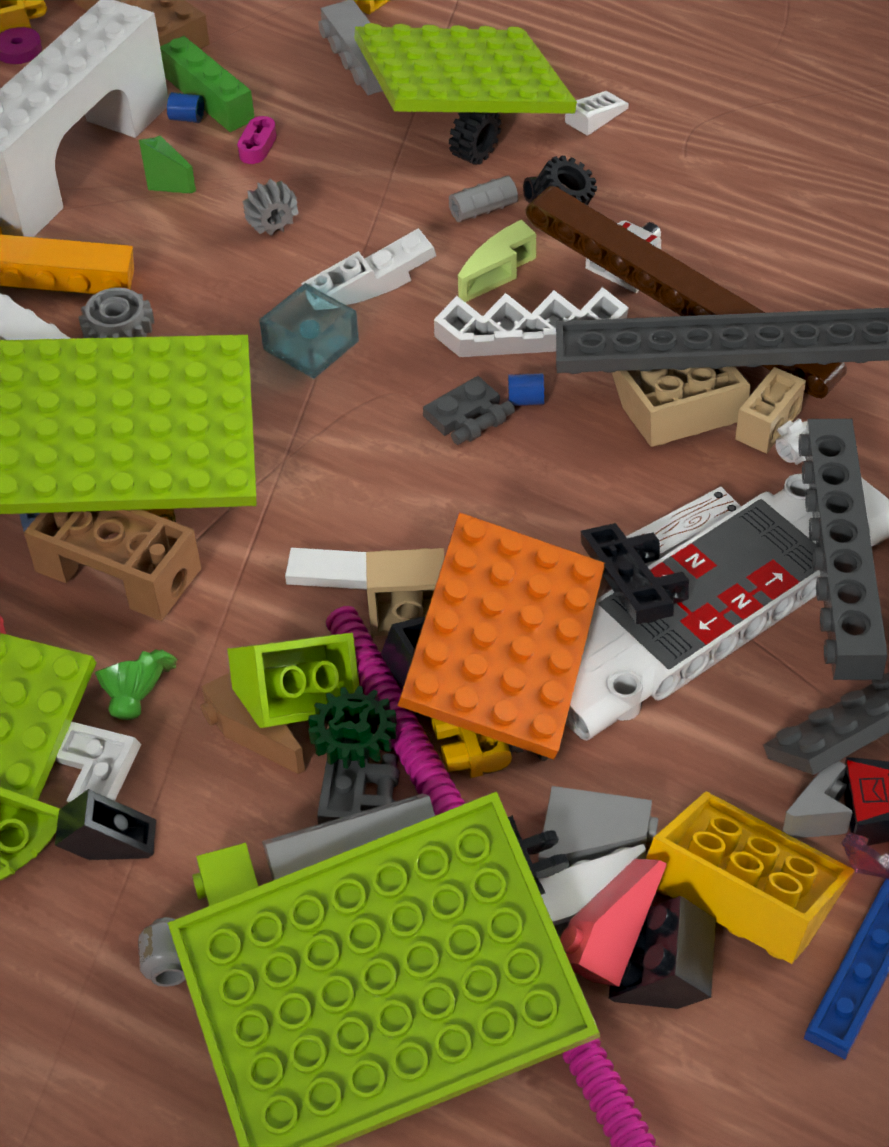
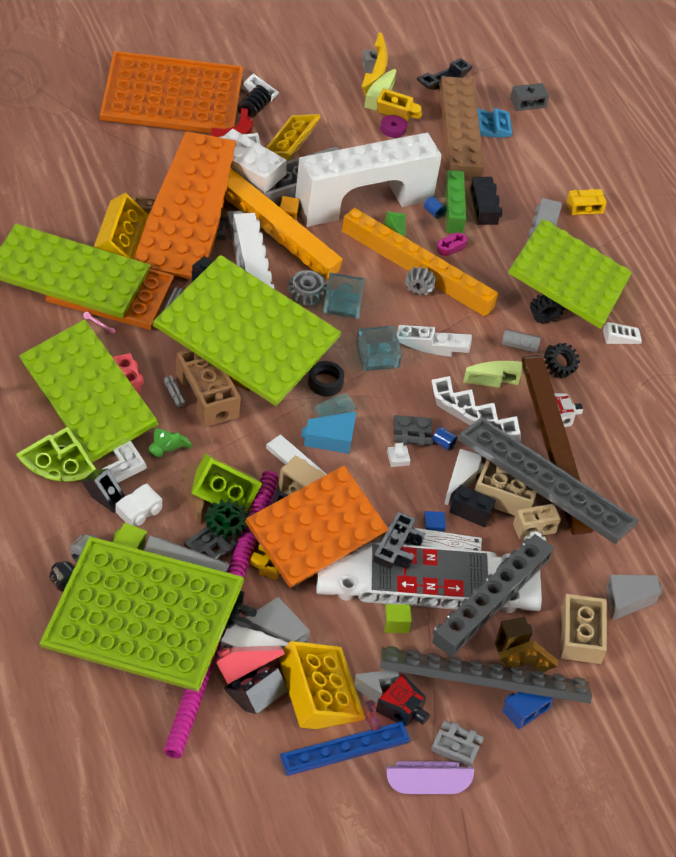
camera: 30 degrees right, 0 degrees up
none -> black head [49,561,75,592]
none -> white brick [116,484,163,526]
none -> light grey axle [164,375,186,408]
none -> dark azure slope [301,412,356,454]
none -> black tyre [308,361,344,397]
none -> clear light blue slope [313,393,357,417]
none -> clear light blue brick [323,272,366,319]
none -> light orange brick [342,207,498,317]
none -> lime panel [384,604,412,633]
none -> white tile [387,443,410,467]
none -> blue tile [424,511,446,532]
none -> white slope [444,449,484,505]
none -> black brick [449,485,496,528]
none -> black brick [470,177,502,225]

